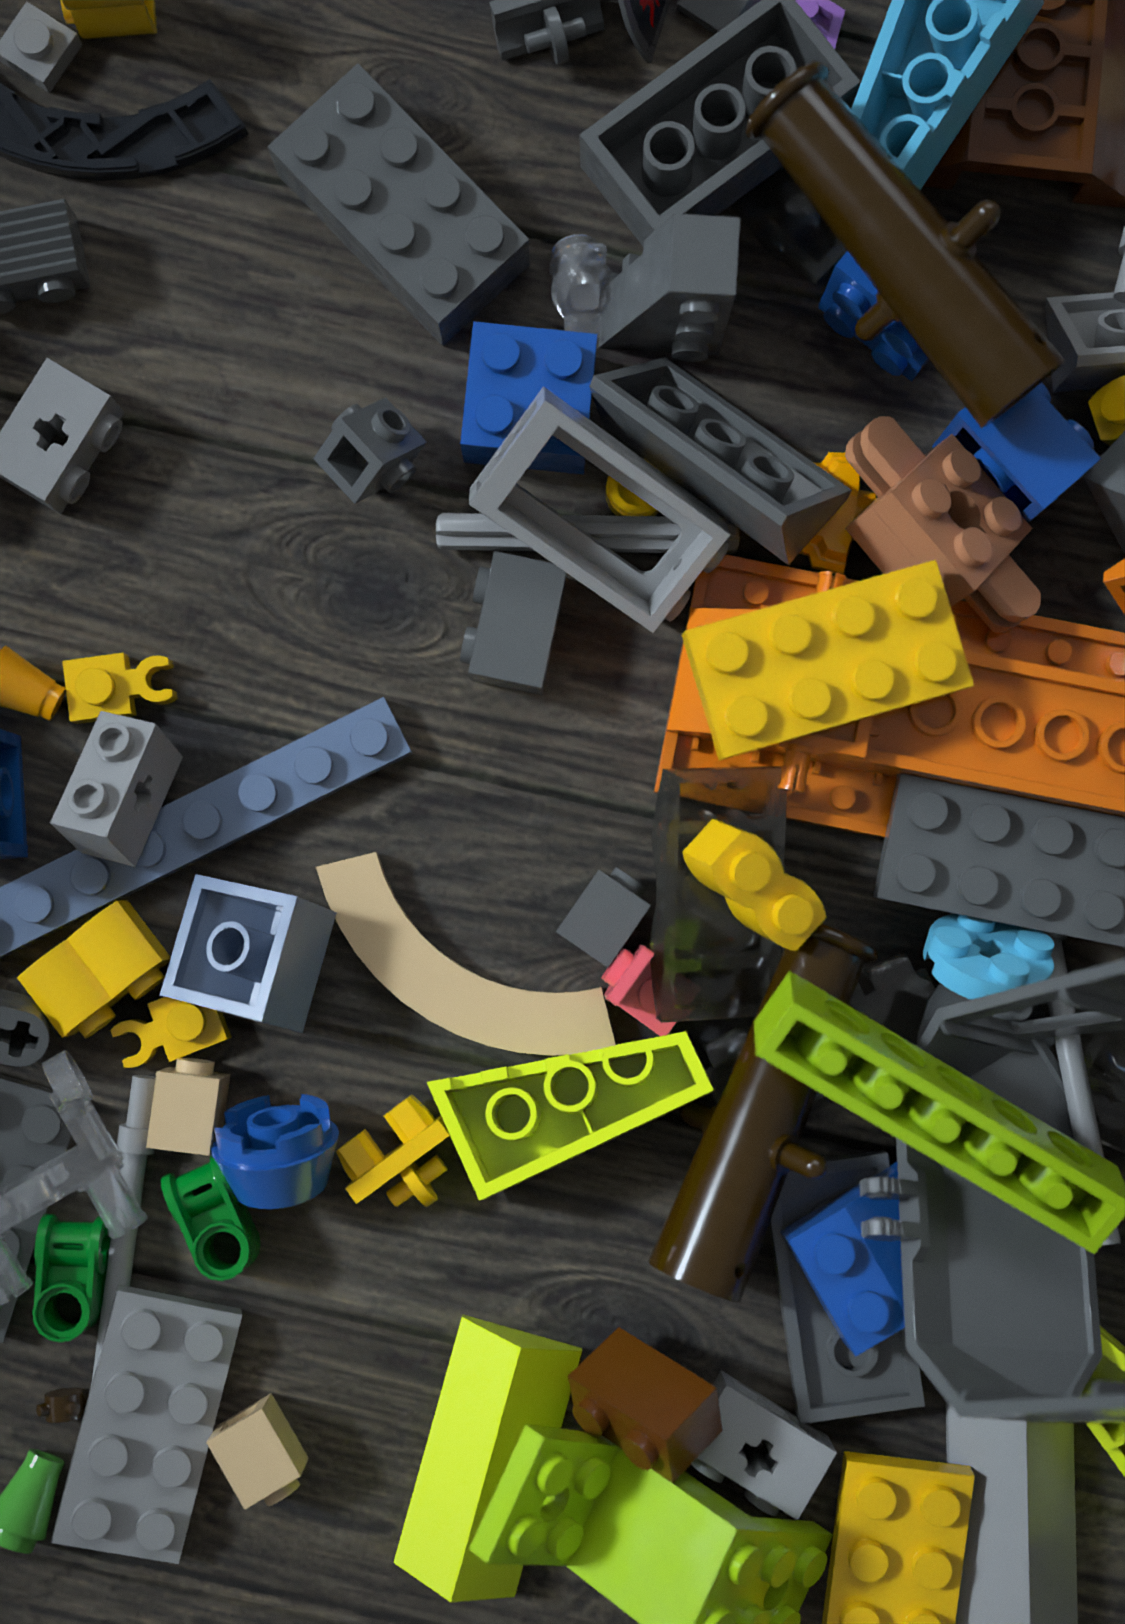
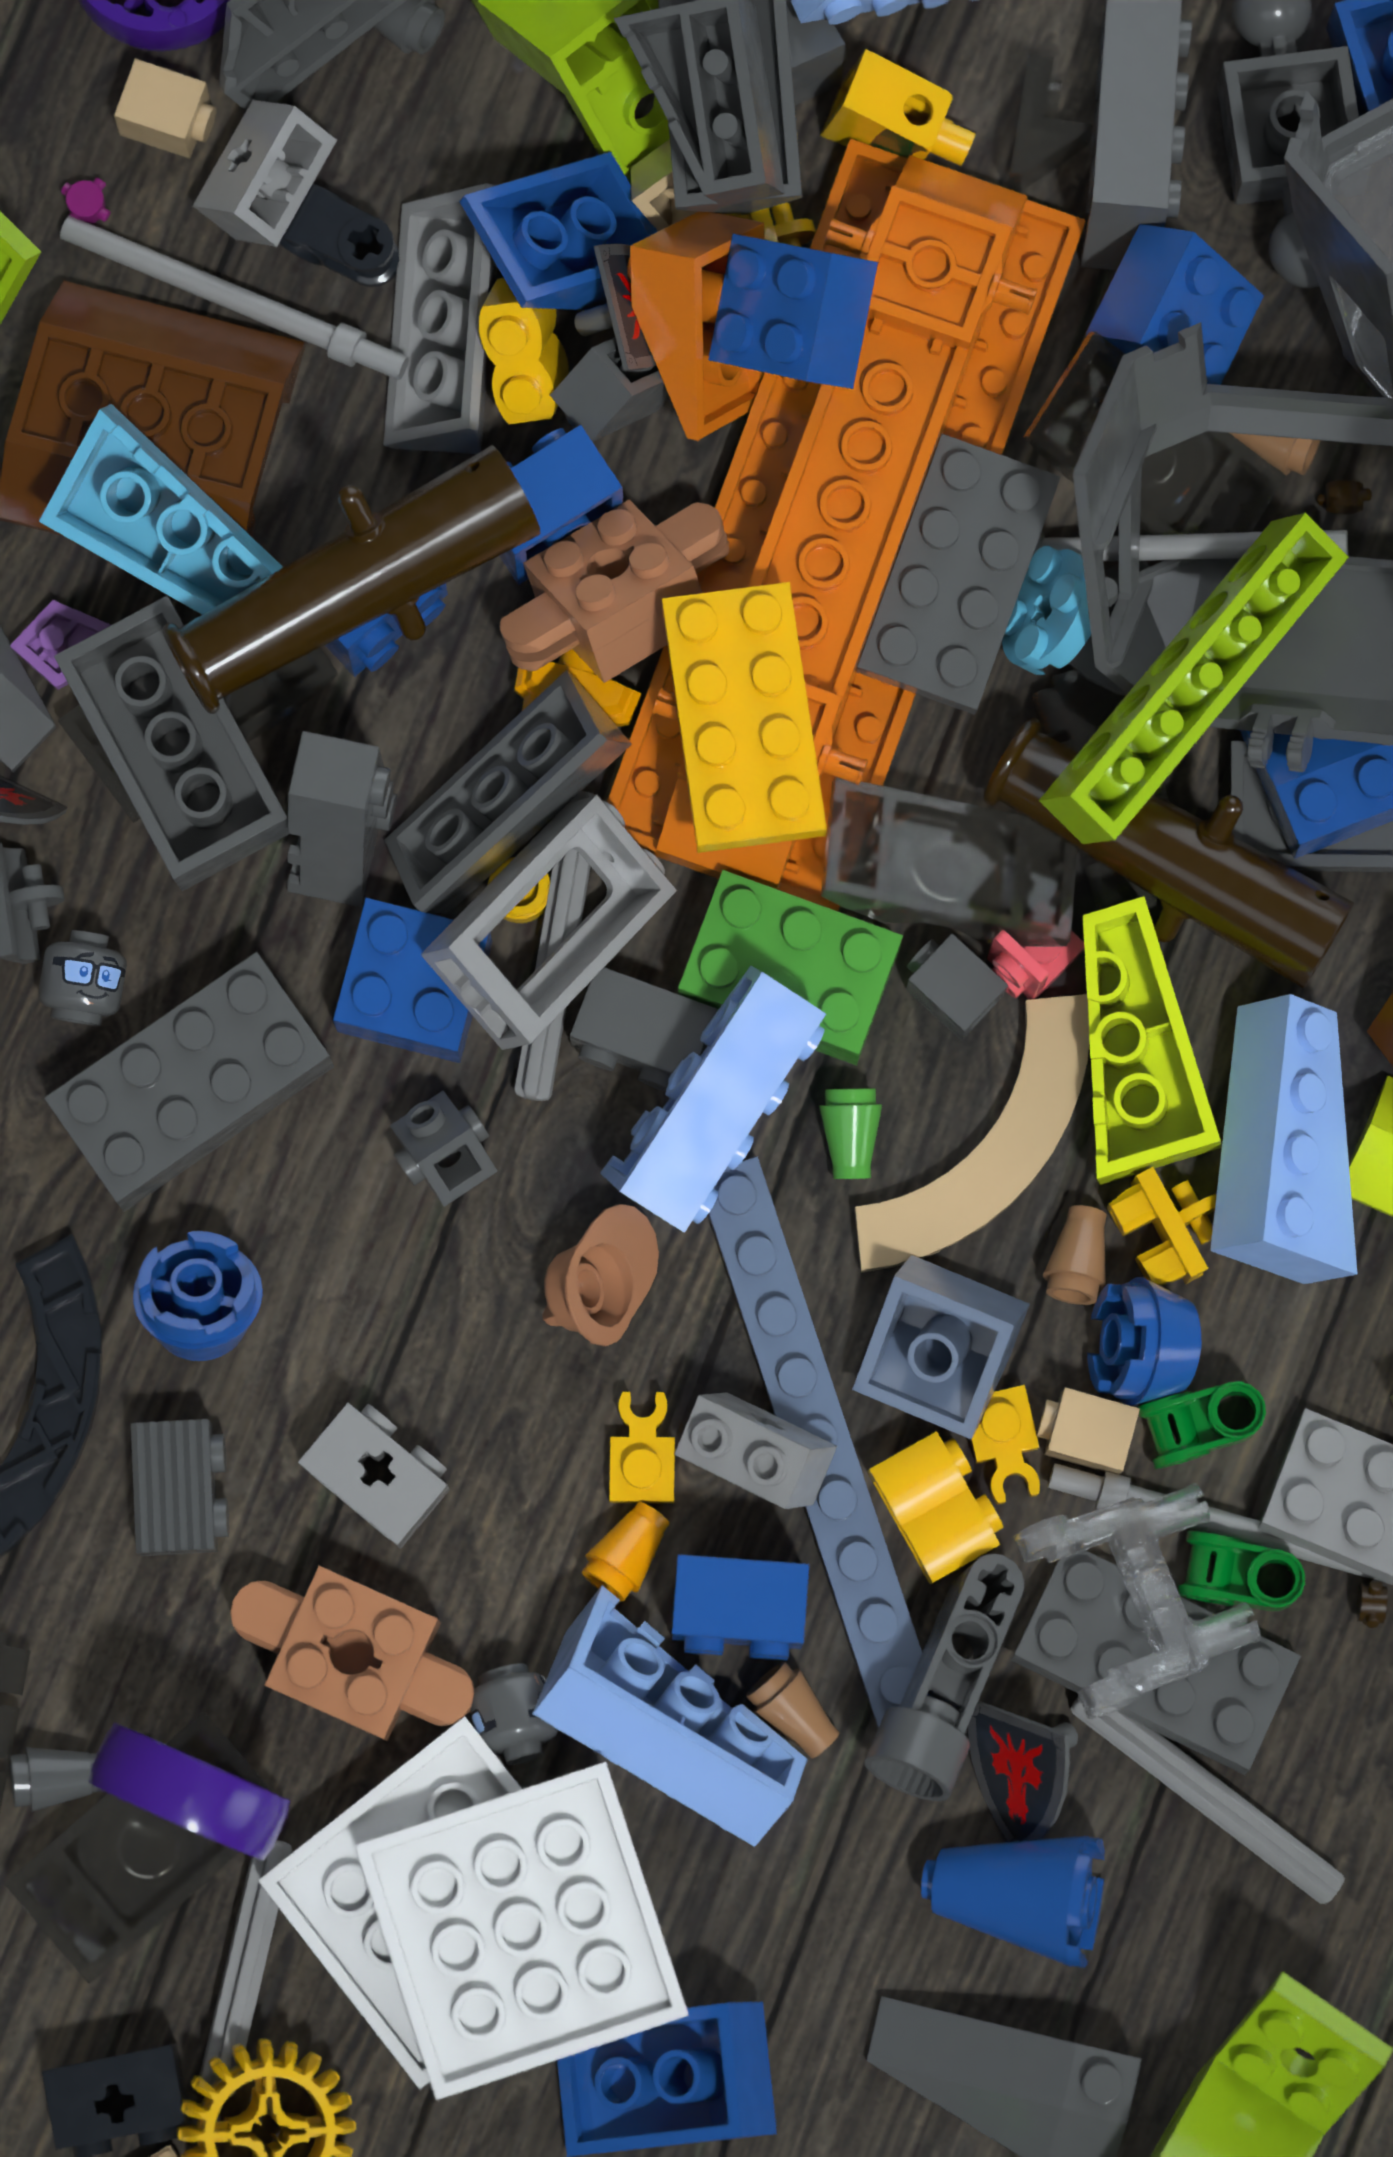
camera: 80 degrees left, 5 degrees down
clear animal [549,234,612,341] -> none
yellow brick [682,819,826,951] -> none
none -> dark grey head [38,930,127,1026]
none -> blue cone [133,1231,263,1361]
none -> nougat piece [542,1204,659,1346]
none -> light blue wedge [600,966,826,1232]
none -> bright green brick [678,870,903,1066]
none -> bright green cone [819,1088,882,1179]
none -> medium nougat cone [1043,1205,1107,1305]
none -> light blue wedge [1210,994,1357,1284]

